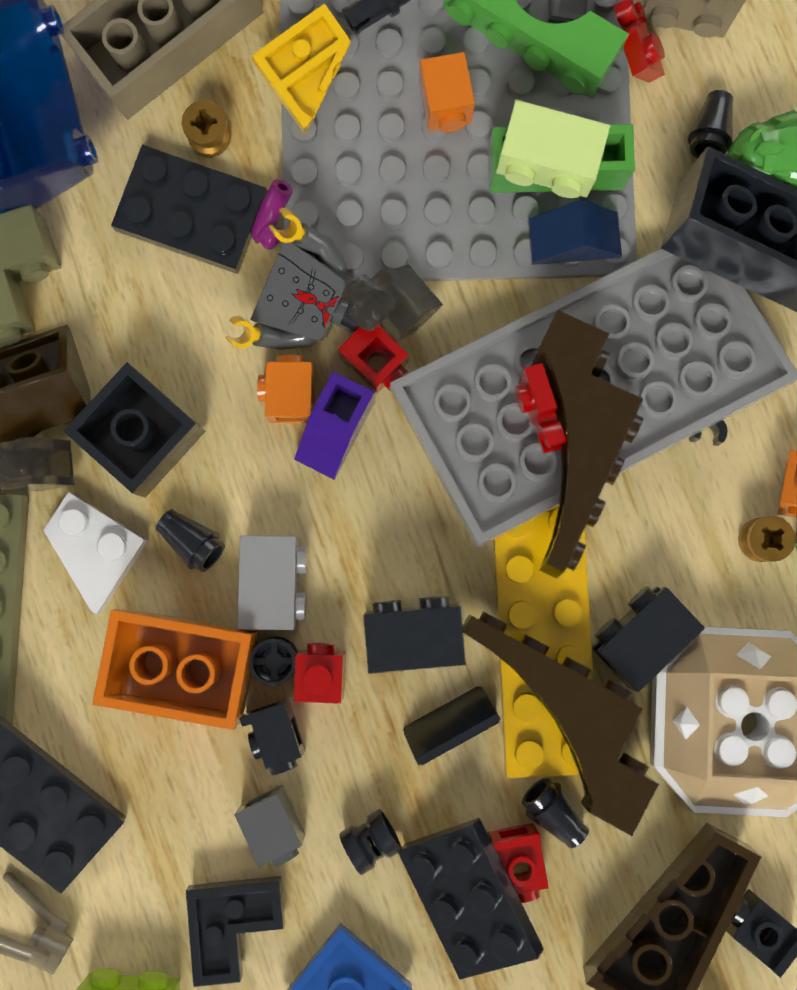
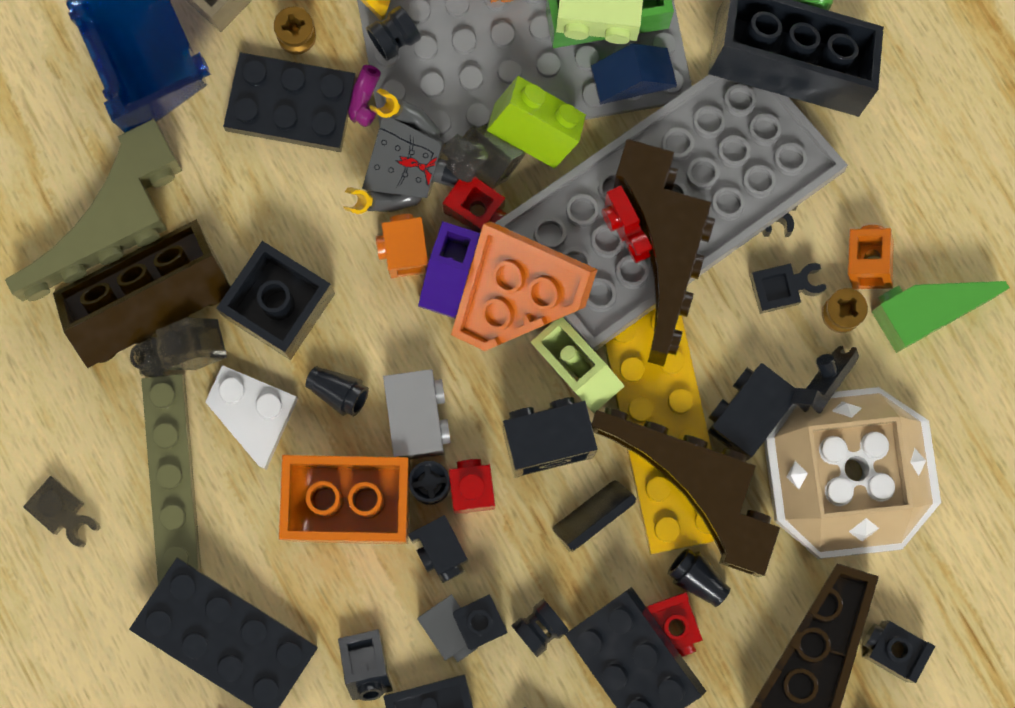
camera: 10 degrees left, 5 degrees down
none -> black bracket [338,629,393,701]
none -> black wheel [366,6,421,61]
none -> orange plate [451,222,598,351]
none -> black bracket [453,594,508,650]
none -> lime brick [487,76,586,169]
none -> yellowish green brick [530,317,624,413]
none -> black plate [750,263,827,314]
none -> black piece [791,346,859,414]

